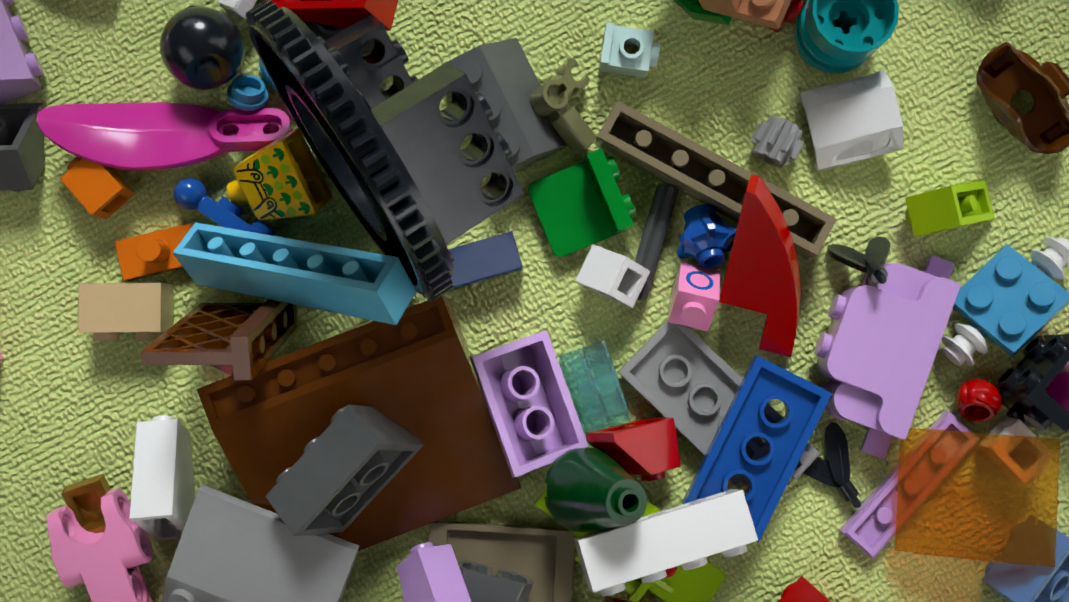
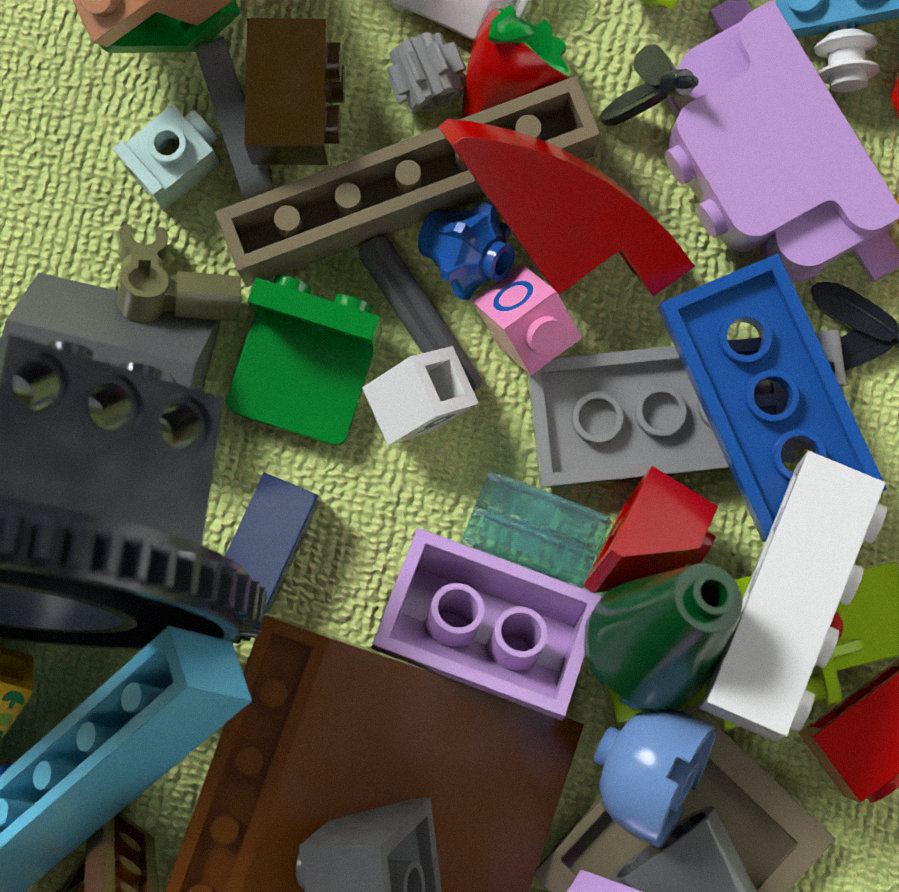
camera: 55 degrees left, 5 degrees down
none -> dark grey beam [194,36,274,200]
none -> dark brown brick [244,18,345,165]
none -> red hat [462,5,572,118]
none -> medium blue cylinder [594,709,717,848]

